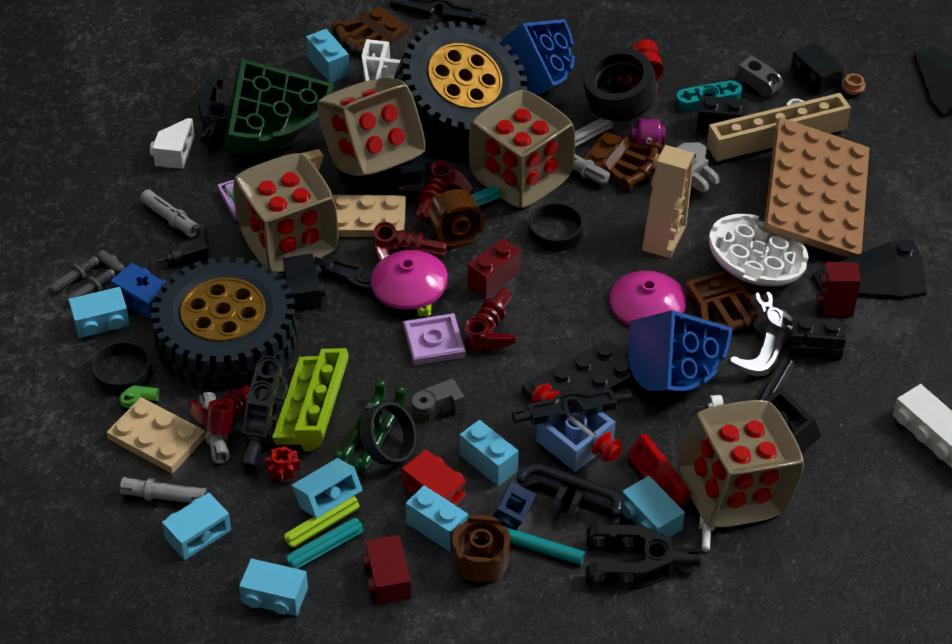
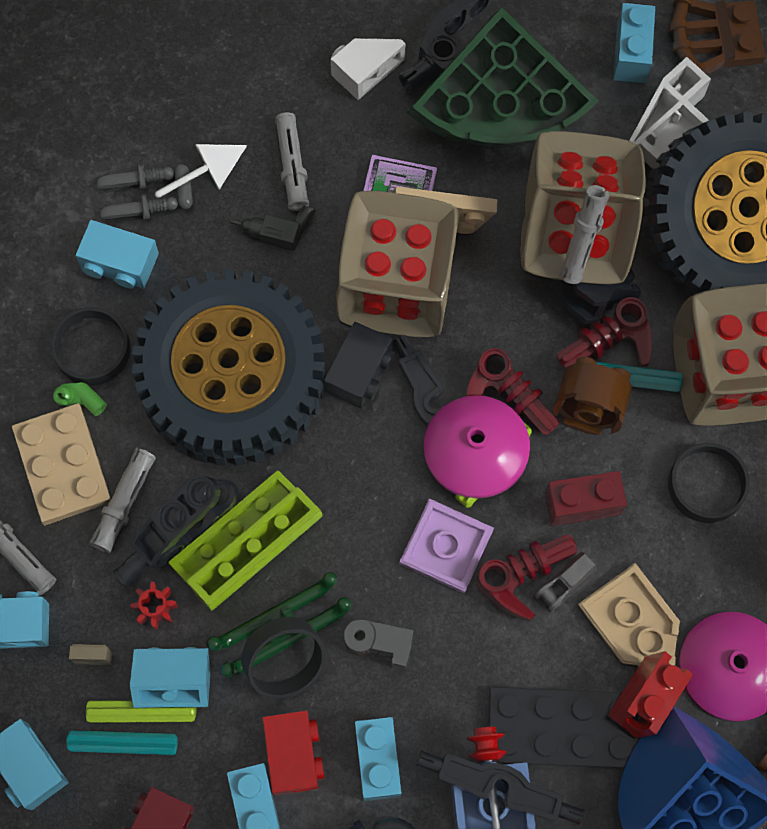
camera: 35 degrees right, 25 degrees up
blue brick [111,263,168,321] -> none
dark red piece [189,385,250,435] -> none
tan plate [332,195,406,237] -> none
none -> dark tan tile [69,644,113,665]
none -> white piece [155,144,247,198]
none -> flat silver bar [535,552,597,613]
none -> light grey pin [560,185,610,284]
none -> tan tile [578,563,680,666]
none -> red brick [608,651,693,738]

